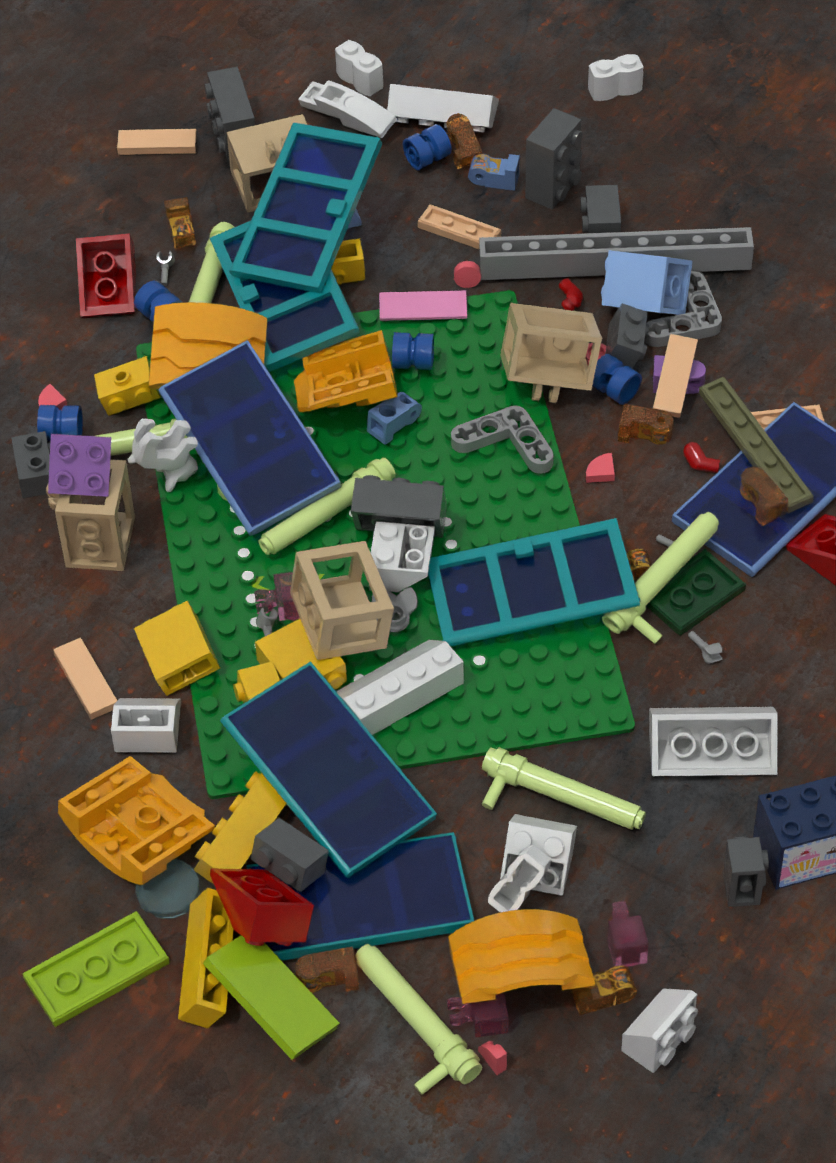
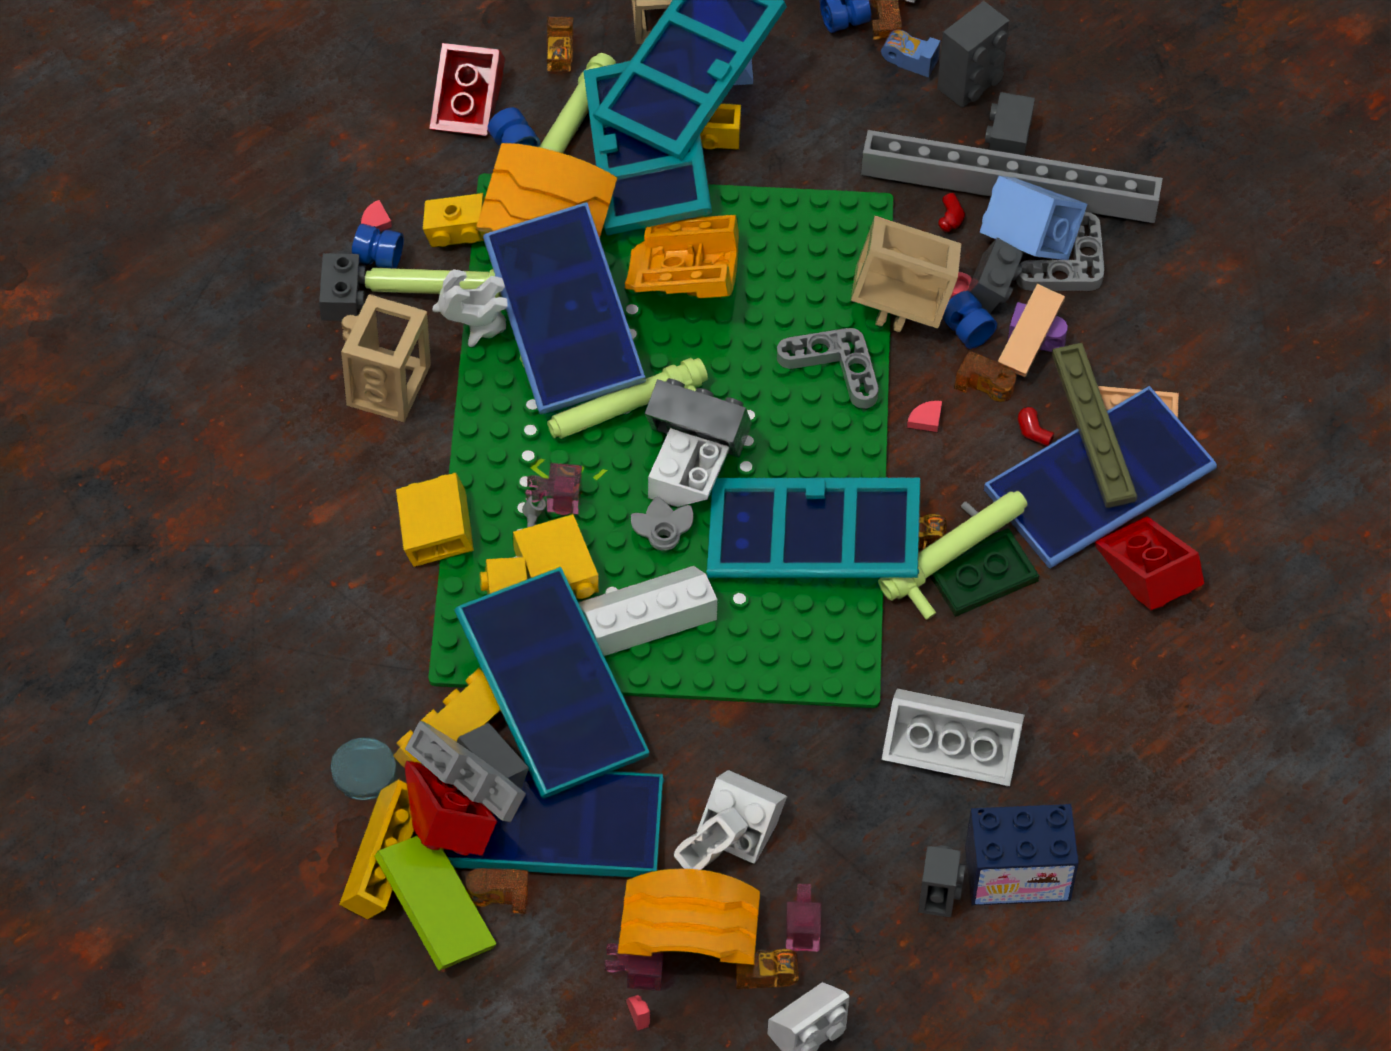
camera: 10 degrees right, 5 degrees up
lime tile [22,911,170,1027] -> none
medium lavender hinge [48,434,111,497] -> none
light nougat tile [53,638,117,720] -> none
light orange slope [58,756,215,885] -> none
white slope [111,698,181,753] -> none
light grey hand [156,251,175,286] -> none
tan piece [290,541,394,660] -> none
yellowish green cylinder [355,944,482,1095] -> none
medium blue leg [367,392,422,444] -> none
bright pink piece [379,290,467,321] -> none
blue wheel [392,332,434,370] -> none
light nougat tile [418,204,501,249] -> none
coral tile [454,261,481,288] -> none
yellowish green cylinder [482,747,646,830] -> none
light grey hand [688,631,722,663] -> none
clear orange leg [740,467,788,526] -> none
none -> light grey slope [405,721,526,822]

